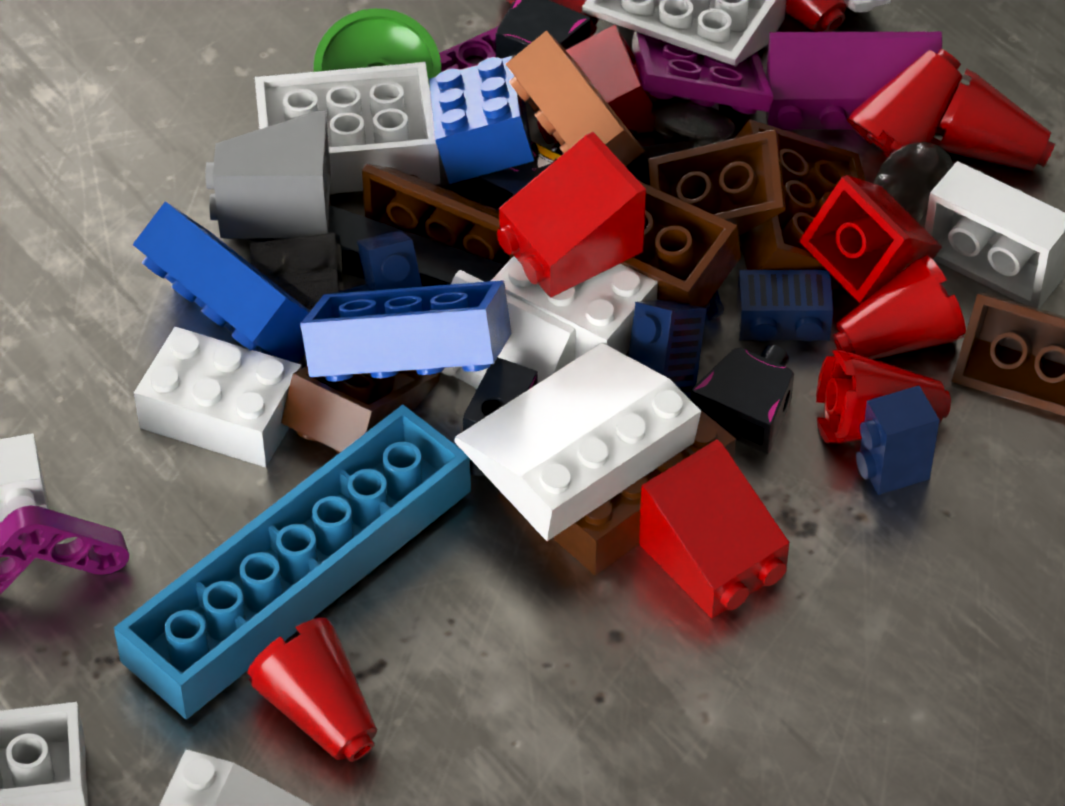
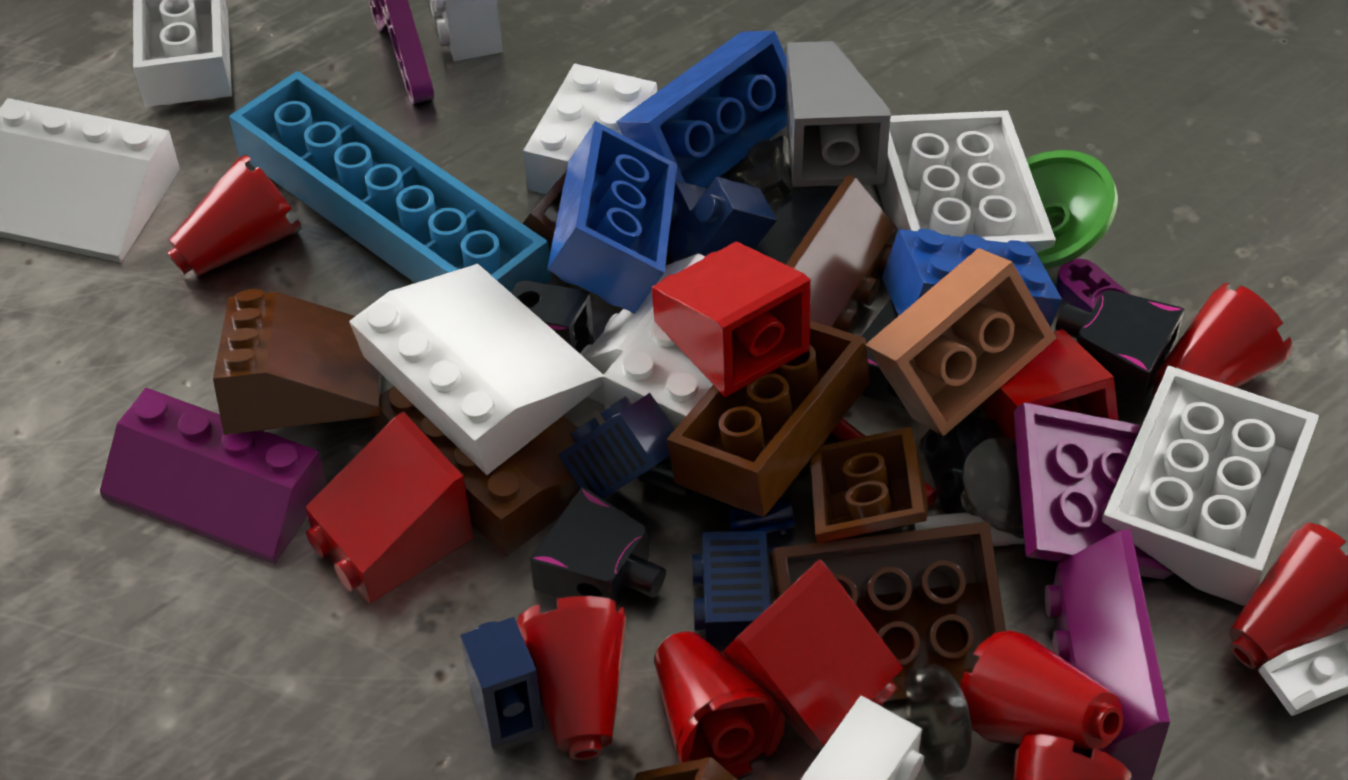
camera: 90 degrees right, 0 degrees up
none -> magenta slope [100,387,327,564]
none -> reddish brown slope [213,289,381,435]

